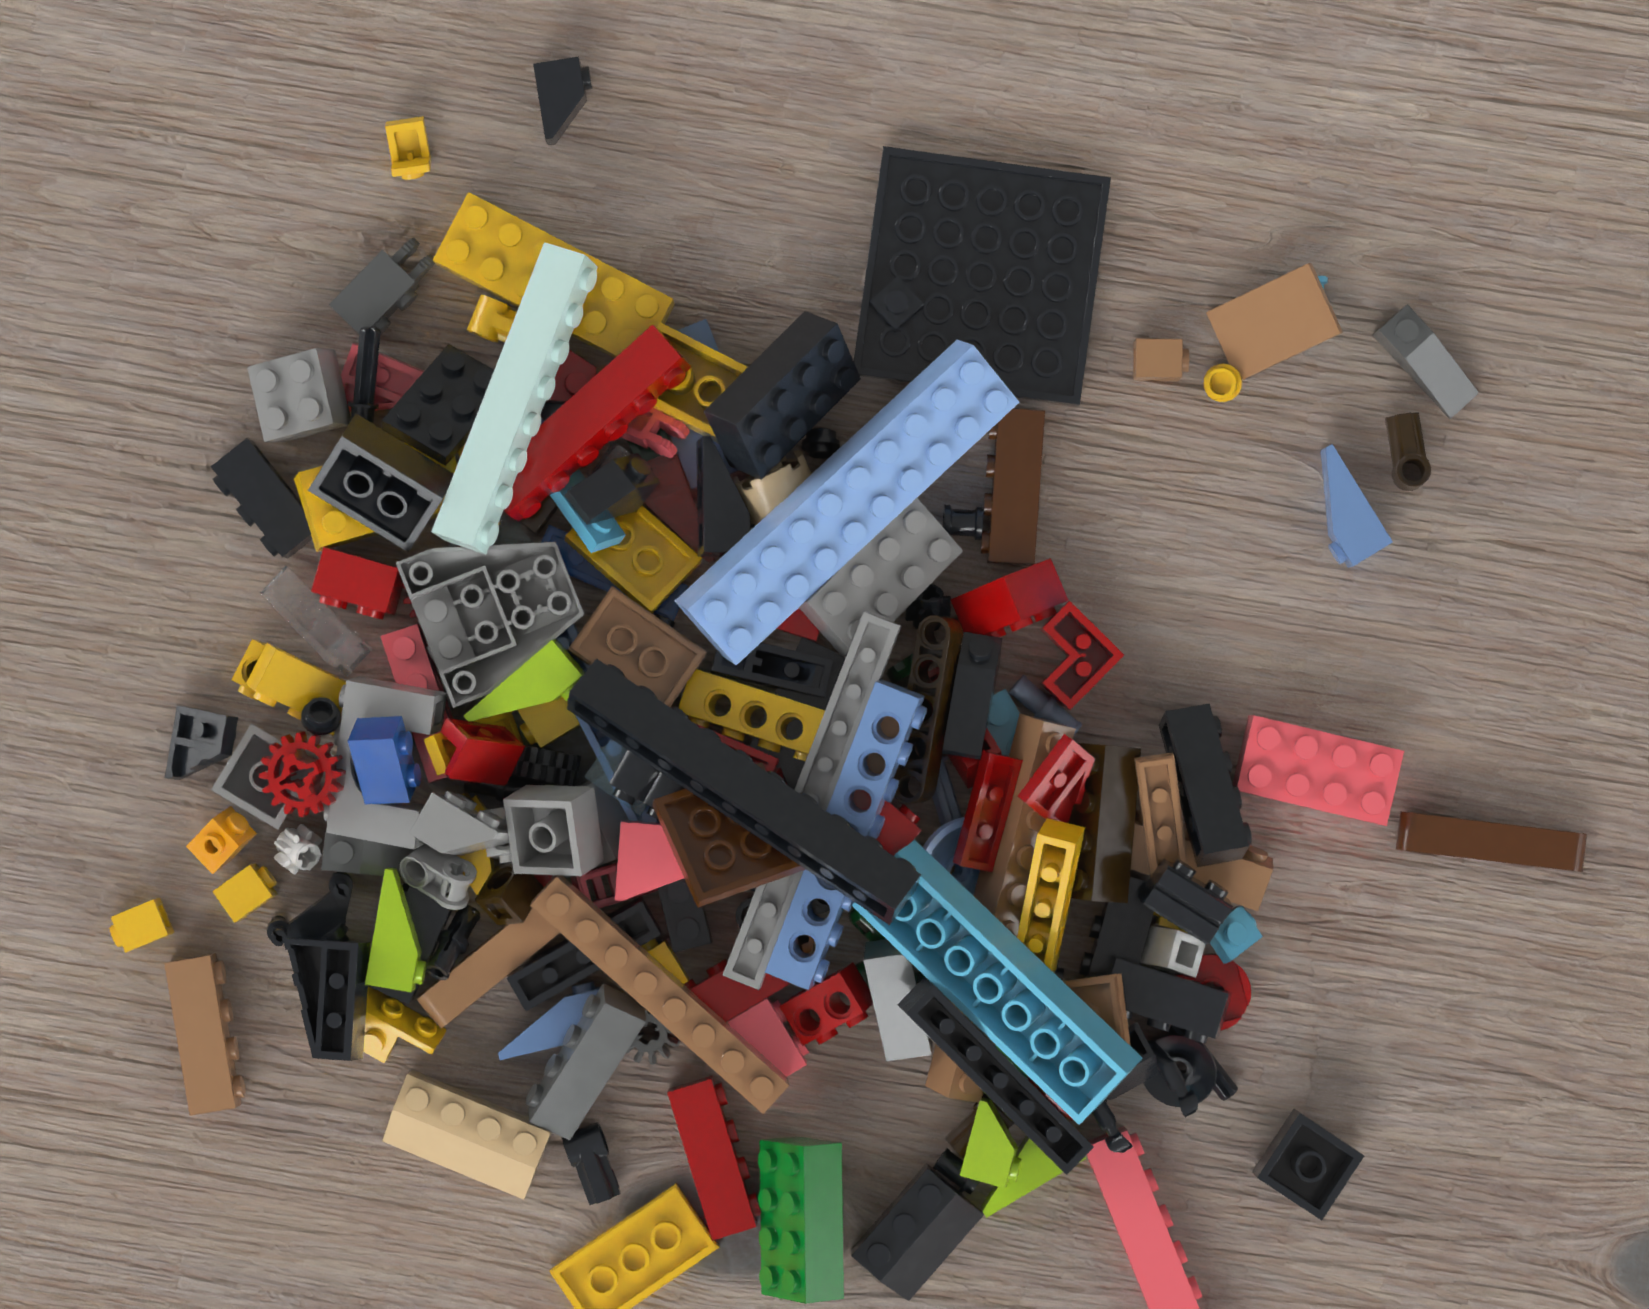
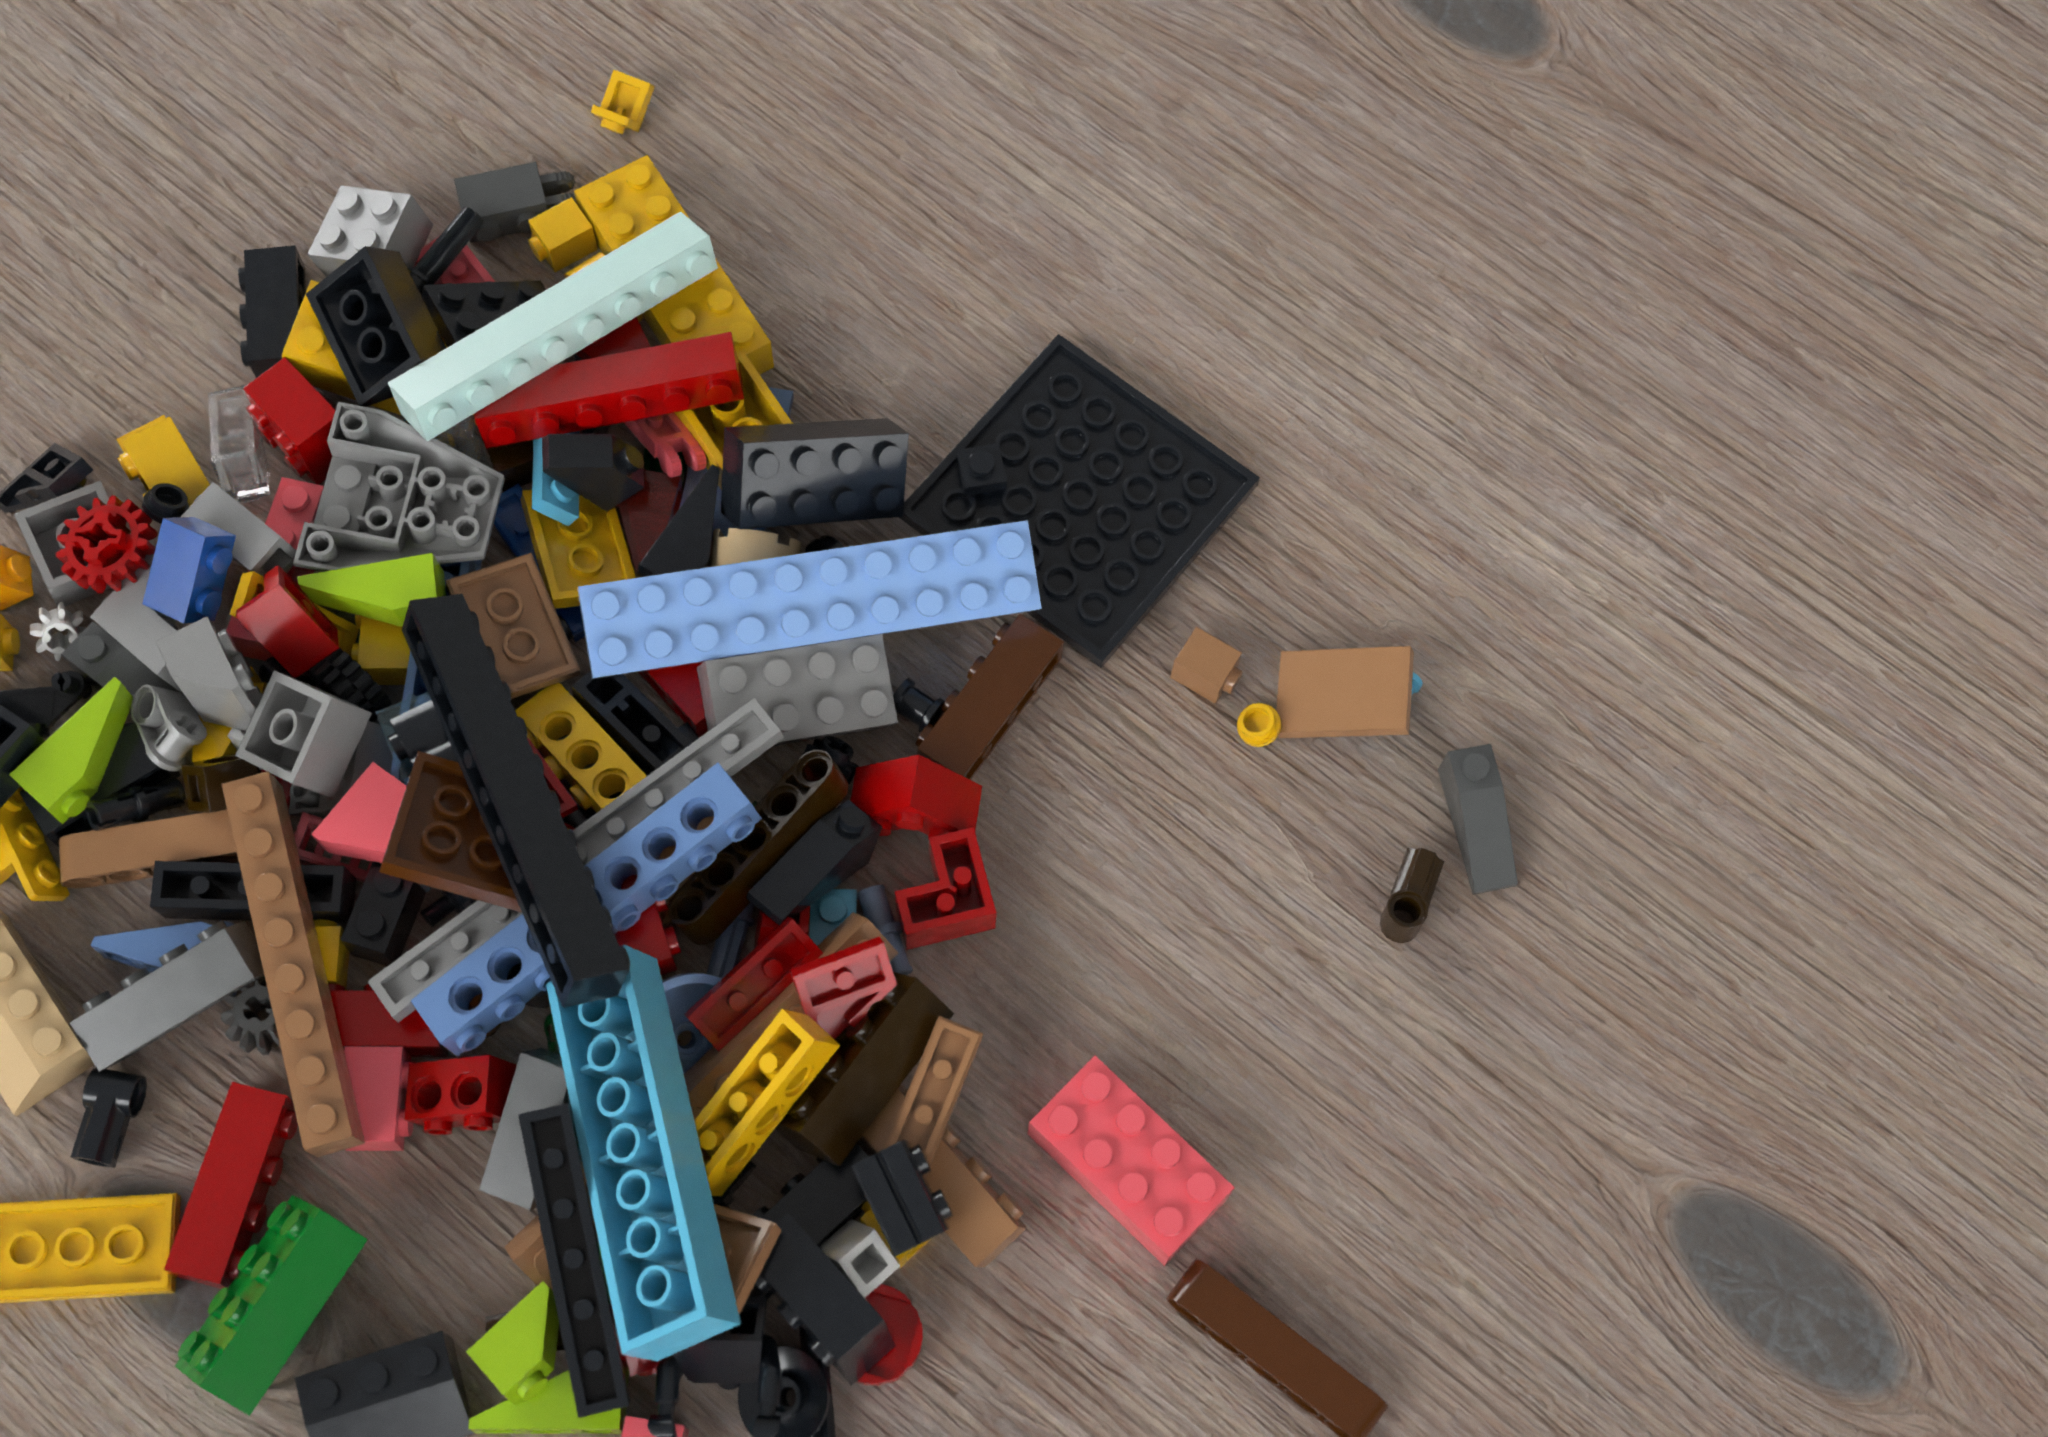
camera: 25 degrees right, 20 degrees down
black slope [533,56,592,145] -> none
black pin [932,1148,980,1194] -> none
black brick [1158,703,1252,867] -> none
medium azure bracket [1210,905,1263,964] -> none
medium blue slope [1321,444,1393,568] -> none
none -> yellow brick [528,197,598,273]

